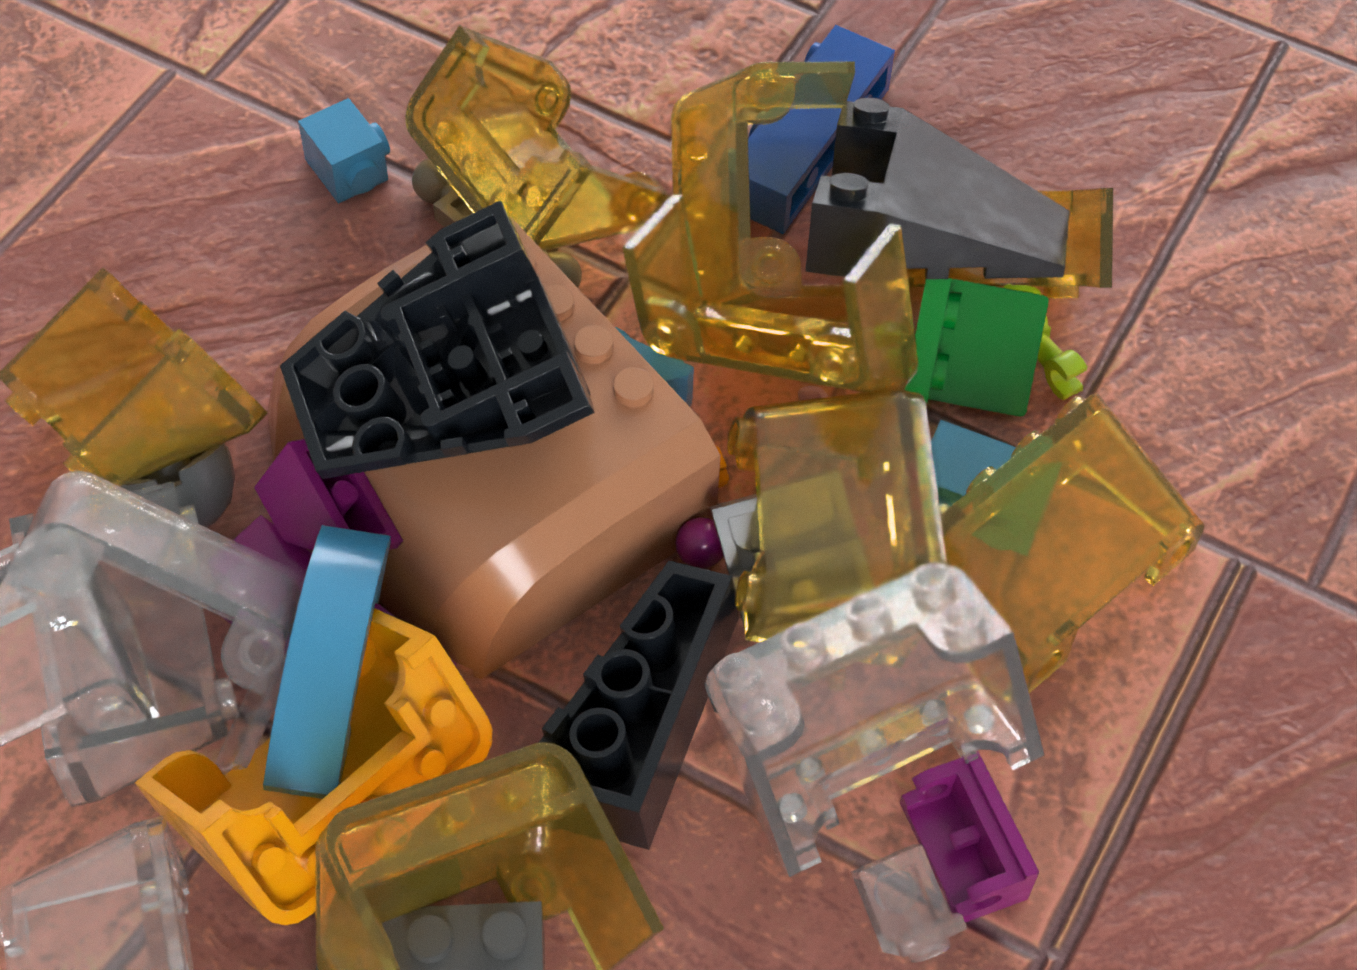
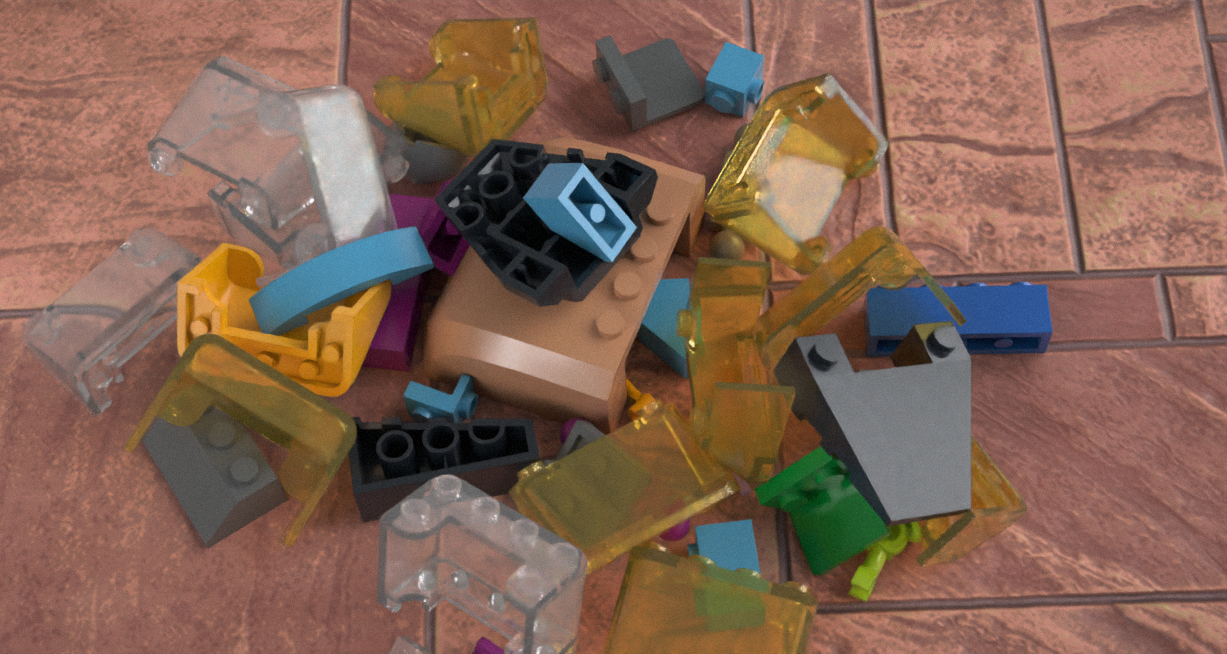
camera: 65 degrees right, 5 degrees up
none -> dark azure bracket [403,374,478,423]
none -> dark azure slope [523,163,637,262]
none -> dark grey bracket [592,35,705,132]

